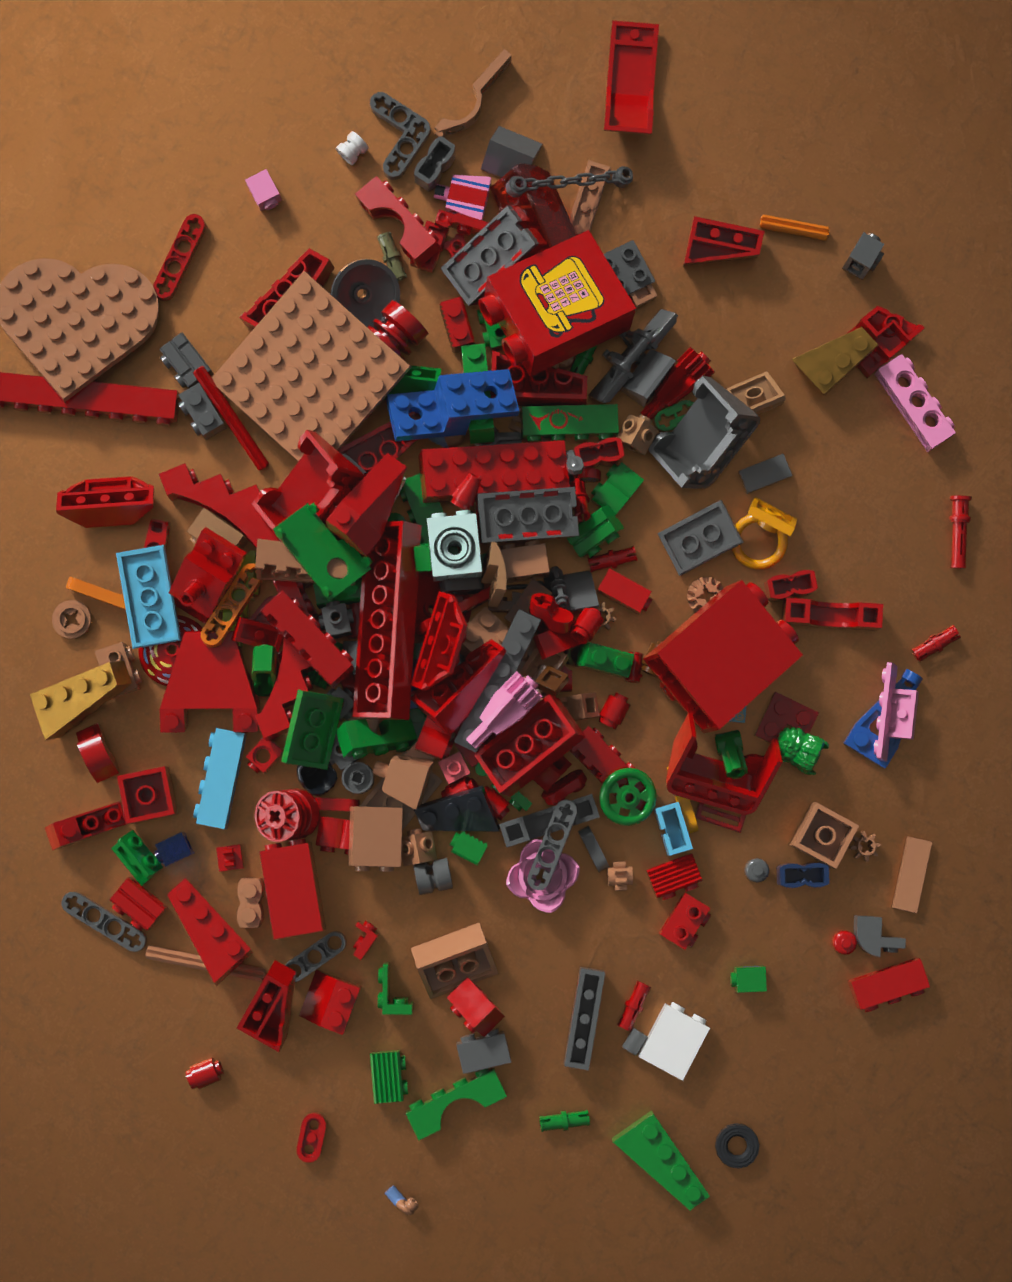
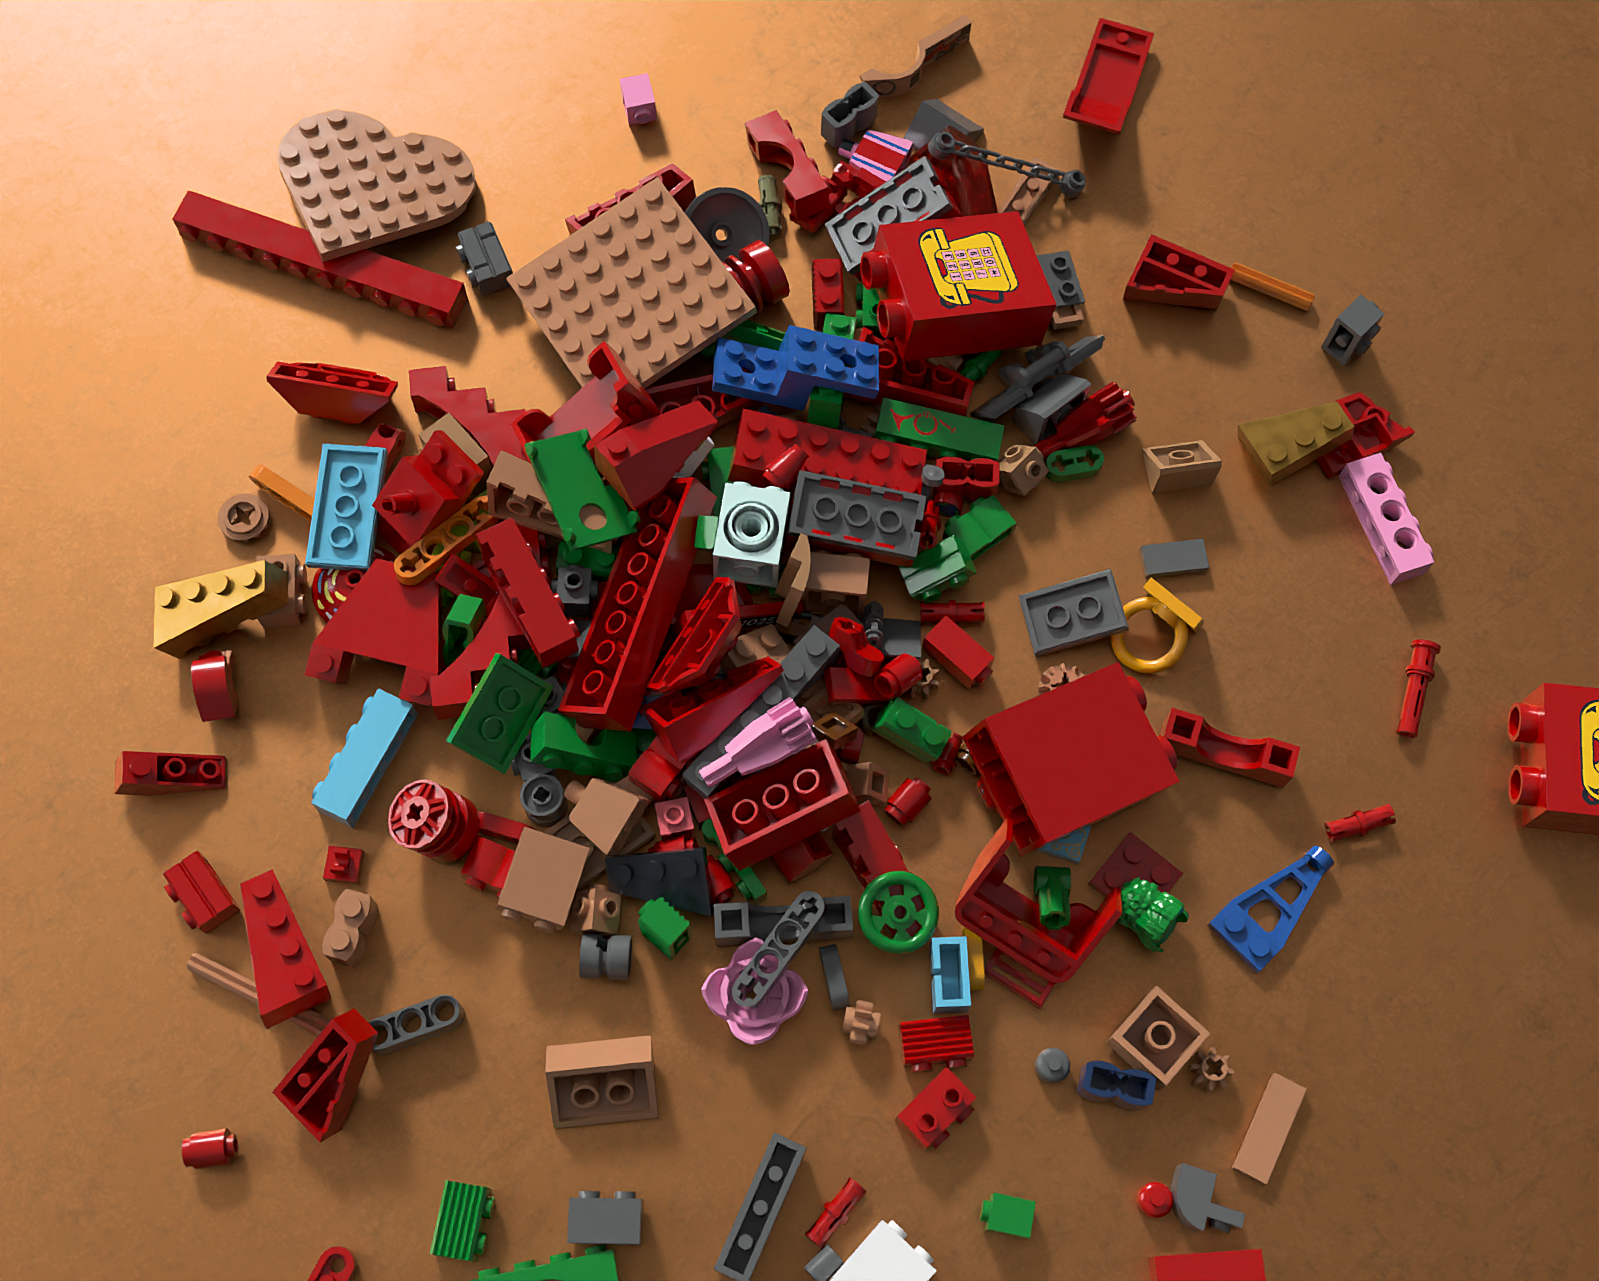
camera: 15 degrees right, 15 degrees down
dark grey beam [62,892,147,952] -> none
green bracket [111,830,163,886] -> none
red brick [117,766,178,824] -> none
red beam [153,214,206,301] -> none
clear blue brick [154,832,195,867] -> none
dark grey brick [178,383,227,440] -> none
red axle [193,366,269,471] -> none
red brick [246,738,284,774] -> none
red brick [259,839,326,939] -> none
black hair [297,762,338,796] -> none
red slope [299,970,362,1035] -> none
white wheel [336,131,369,165] -> none
red bracket [353,920,379,960] -> none
dark grey beam [370,92,430,180] -> none
green bracket [378,962,414,1015] -> none
dark grey beam [439,577,484,595] -> none
red brick [447,977,505,1037] -> none
red plate [541,769,587,806] -> none
dark grey windscreen [648,376,761,489] -> none
red brick [764,570,818,602] -> none
bright pink bracket [874,662,919,761] -> none

